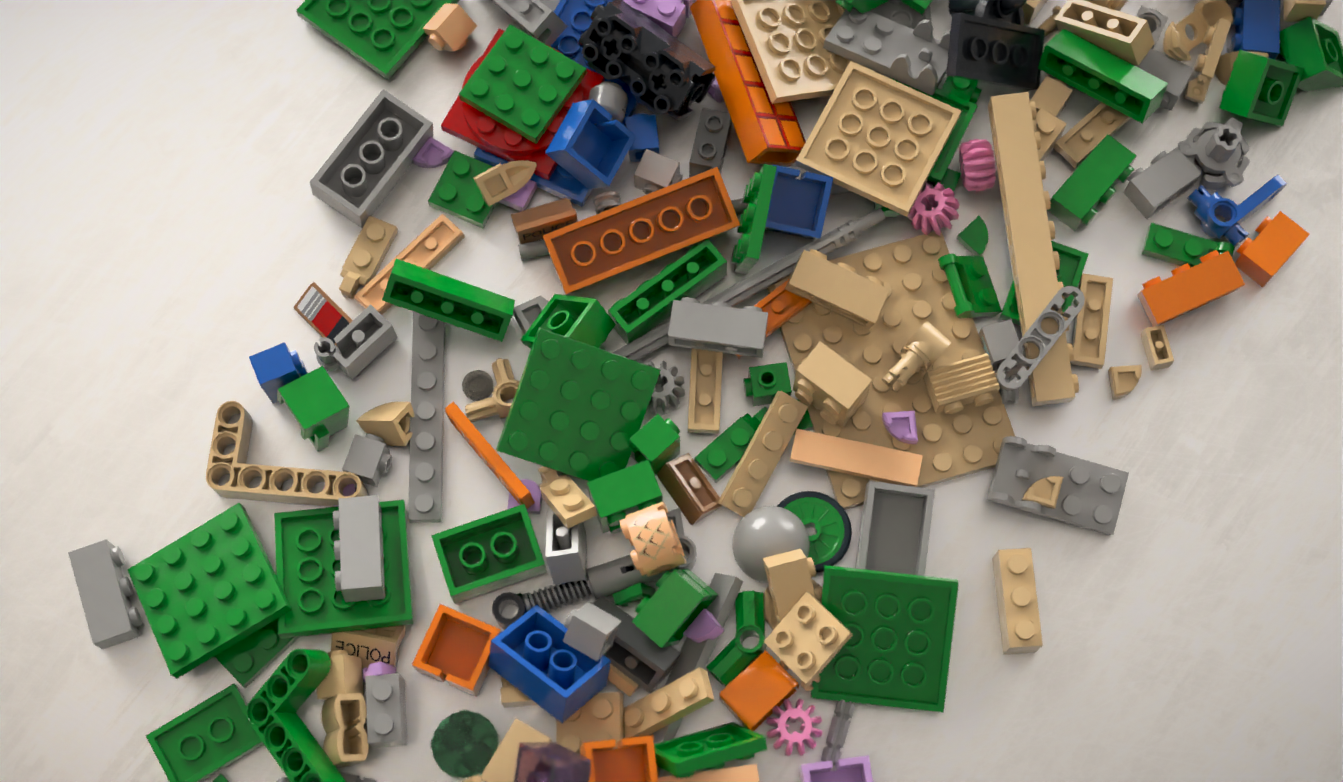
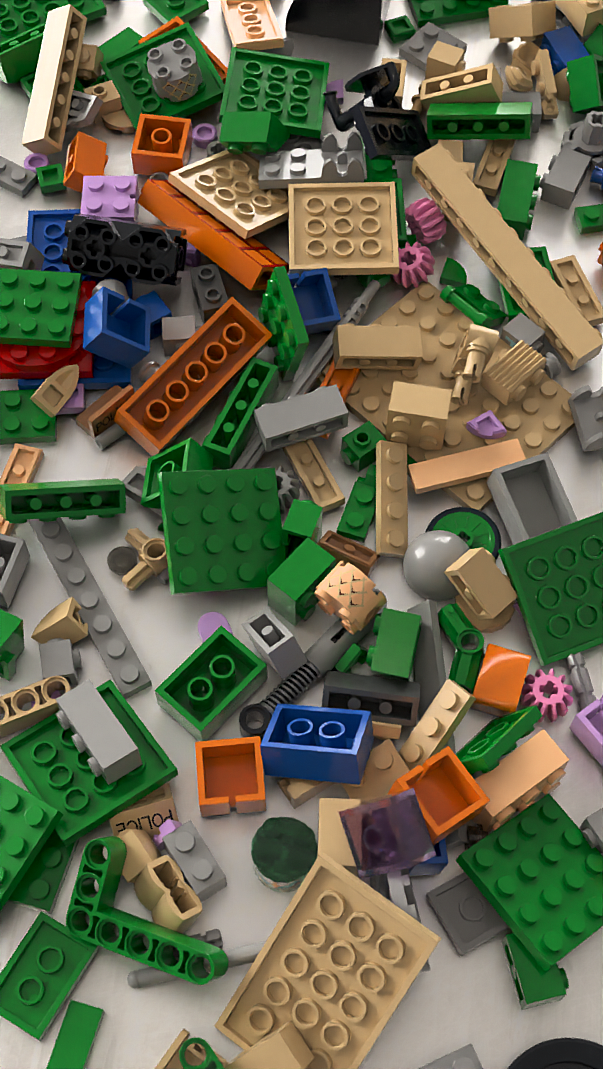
camera: 30 degrees left, 10 degrees down
orange tile [445,401,535,509] -> none
tan hinge [538,466,597,529] -> none
light grey brick [563,602,622,661] -> none
lavender tile [683,609,724,643] -> none
tan plate [764,591,853,691] -> none
light grey beam [996,286,1085,391] -> none

